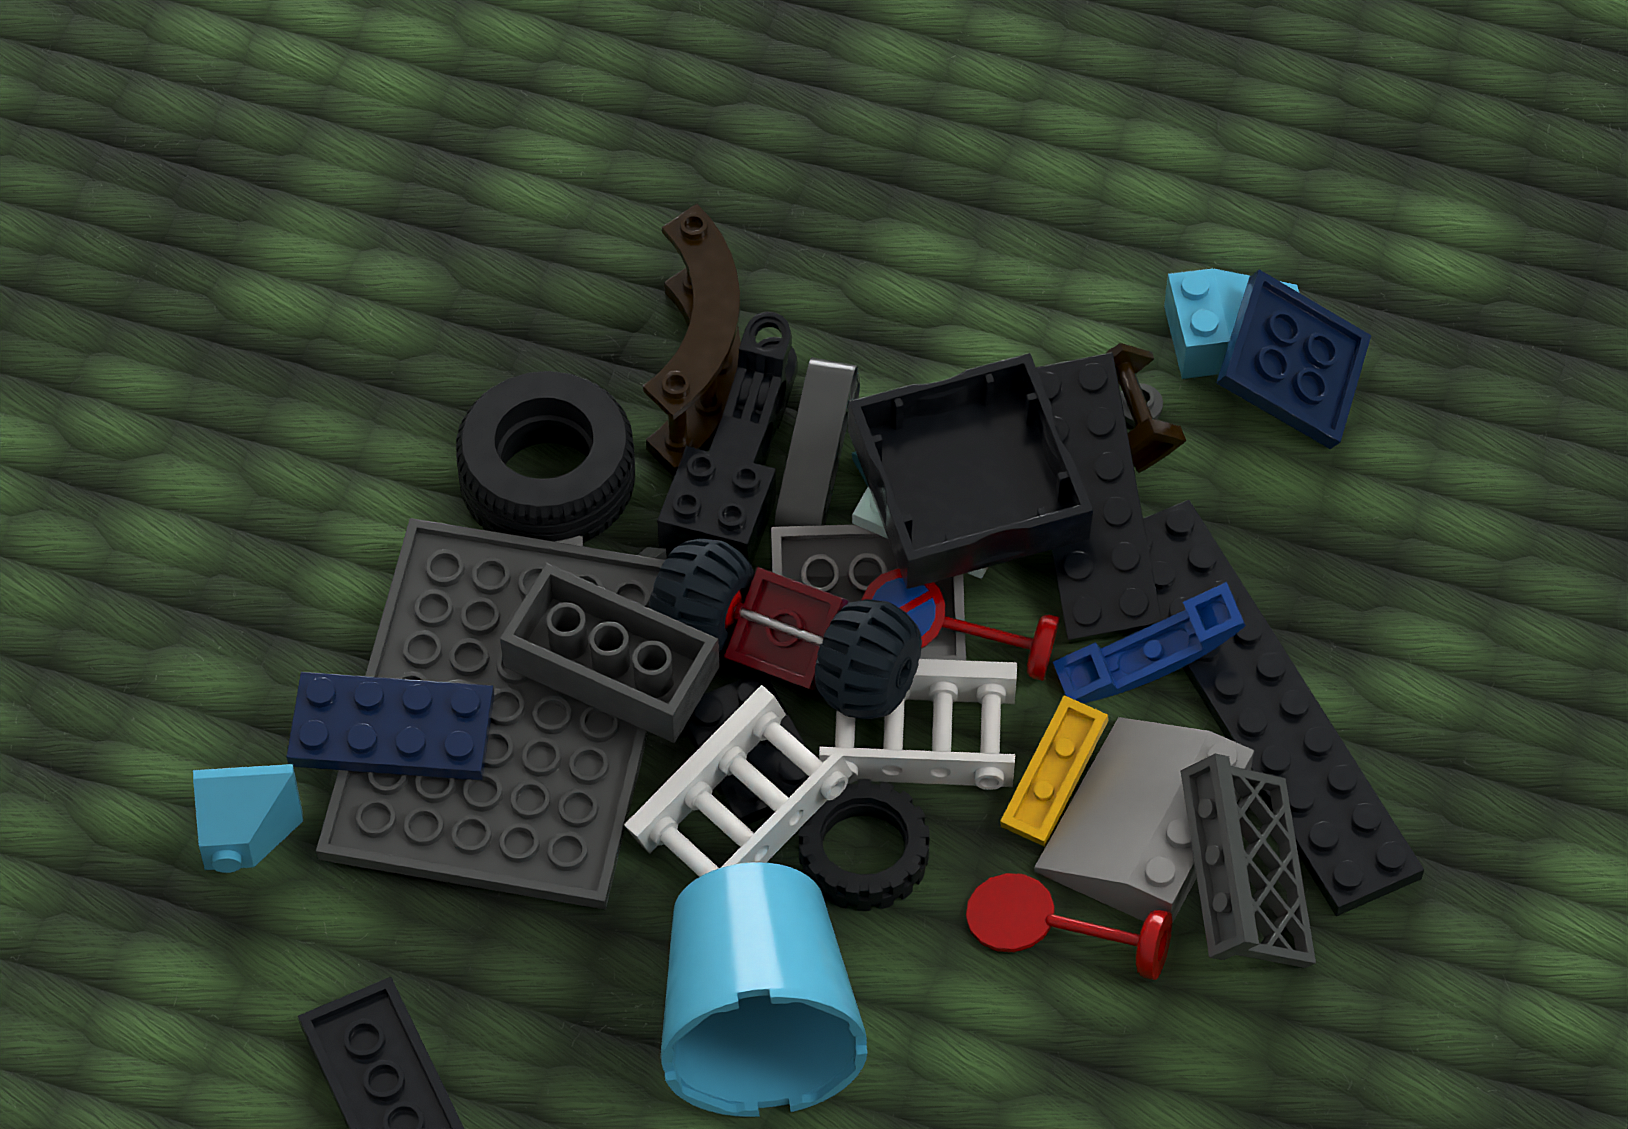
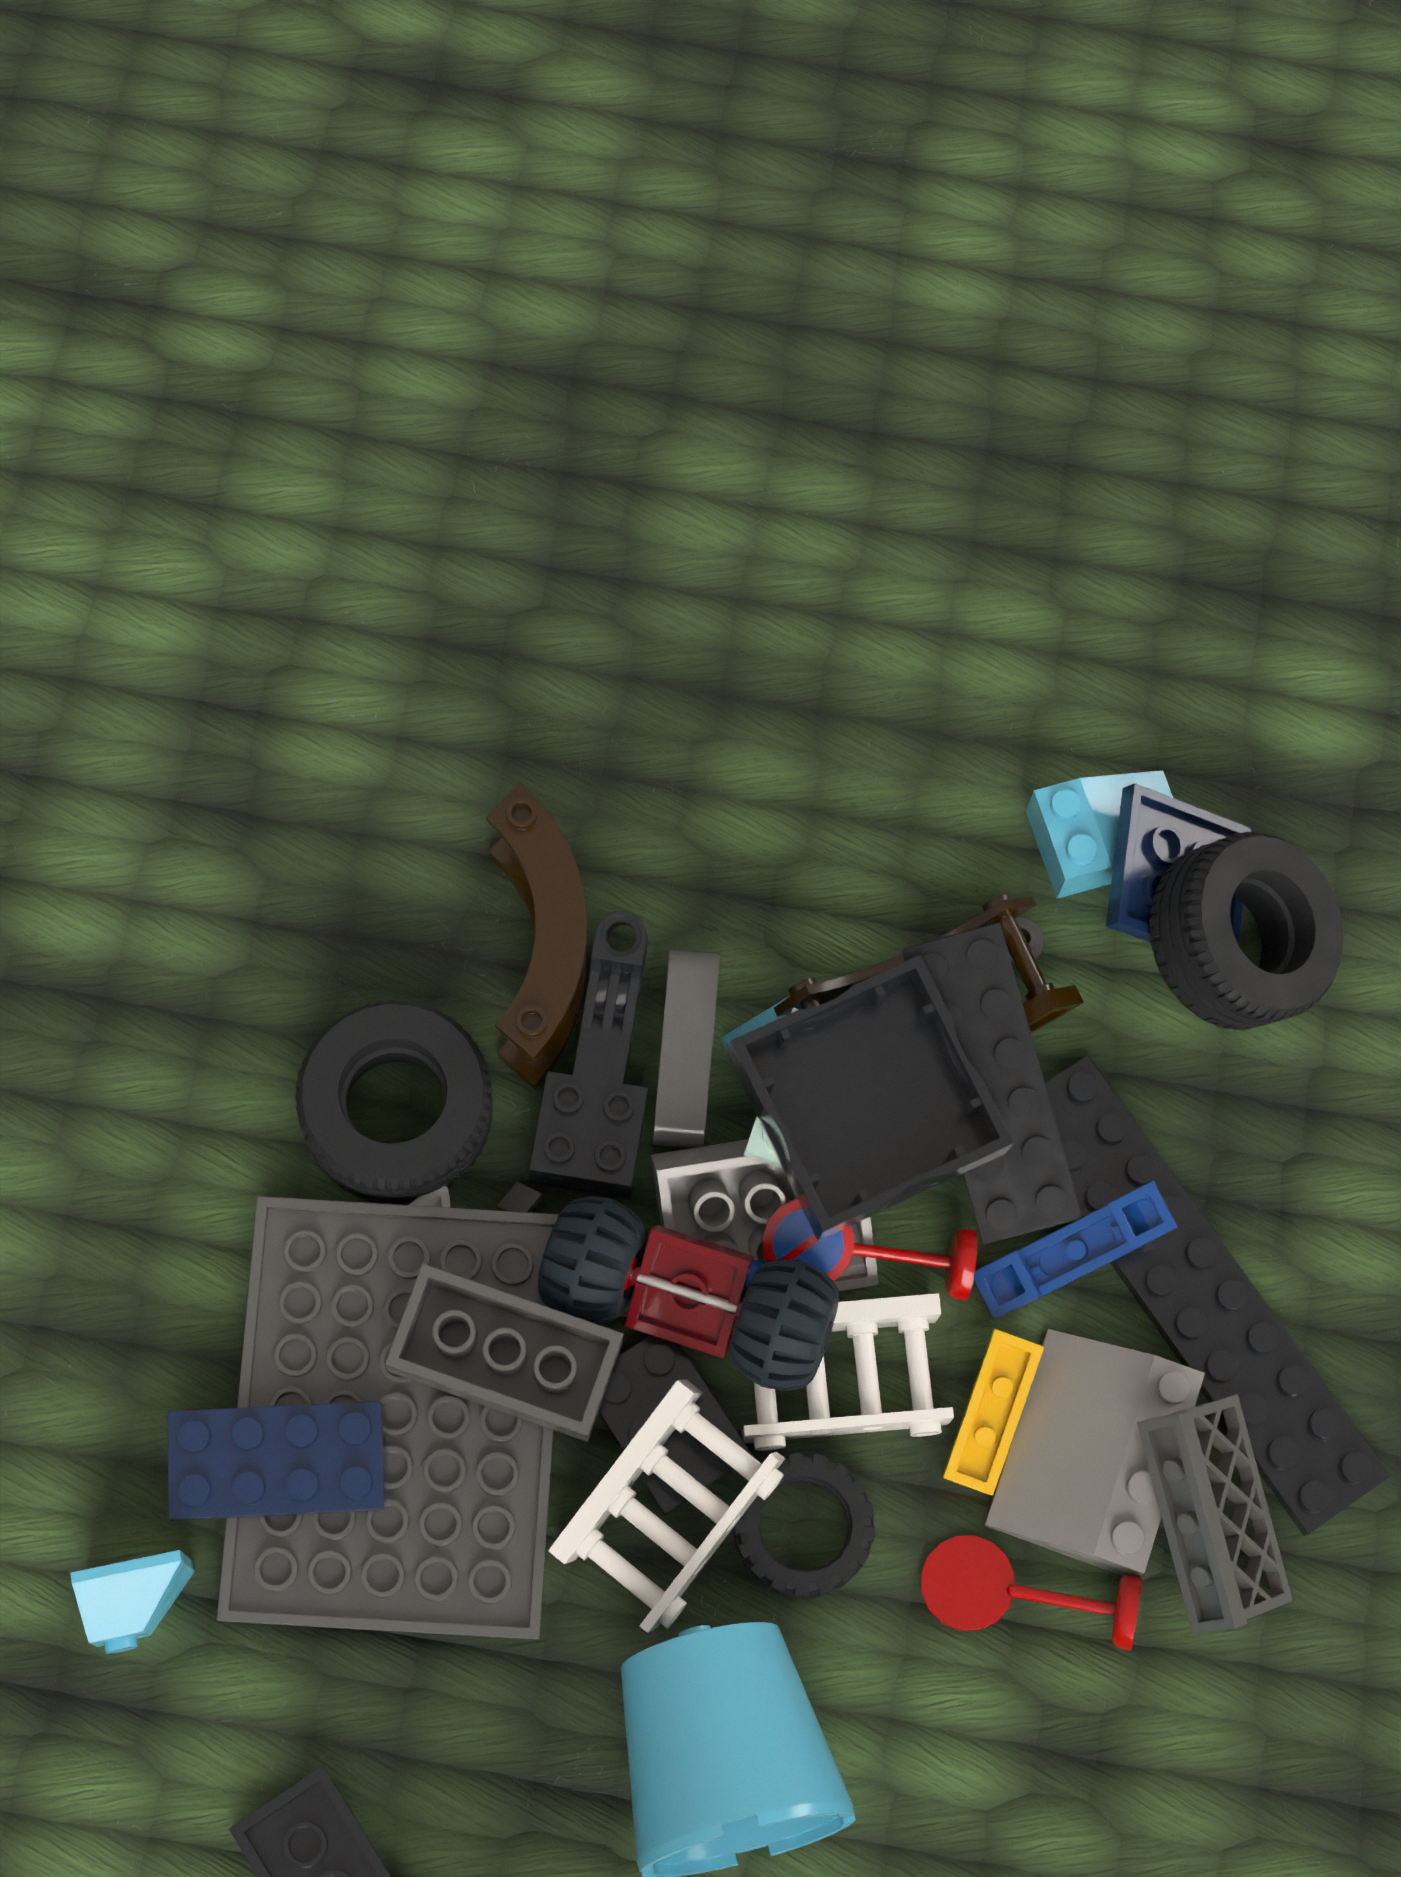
camera: 15 degrees left, 15 degrees up
none -> black tyre [1149,831,1343,1030]

